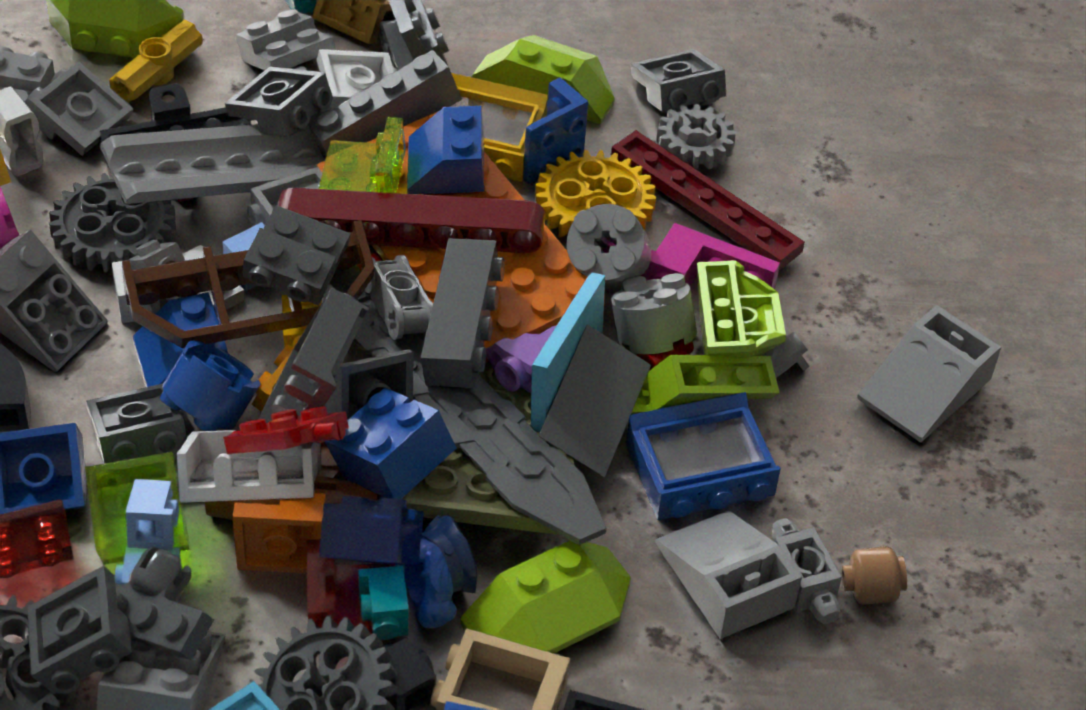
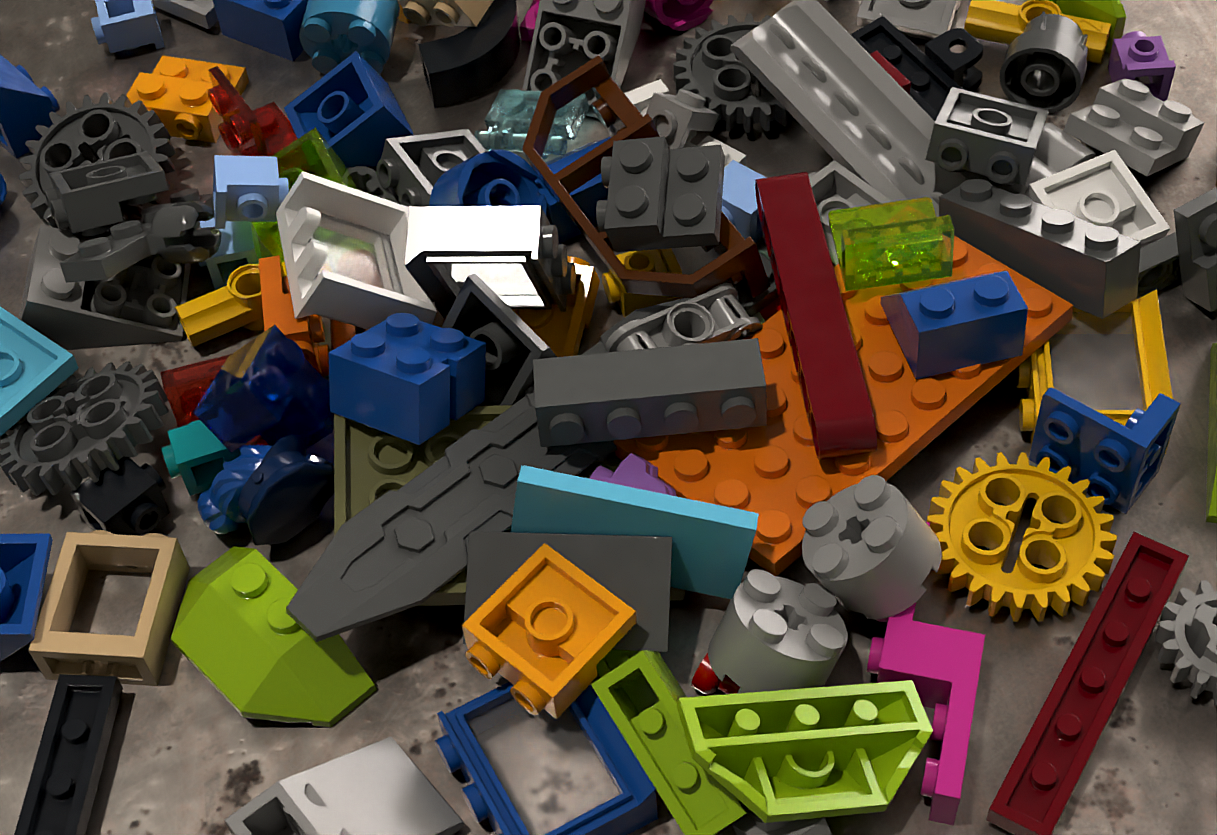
camera: 85 degrees right, 5 degrees up
red plate [223,406,349,454] -> none
none -> yellow piece [174,261,329,347]
none -> light orange plate [462,543,637,719]
none -> clear light blue plate [474,89,589,159]
none -> dark grey piece [999,12,1088,113]
none -> medium lavender brick [1108,31,1176,101]

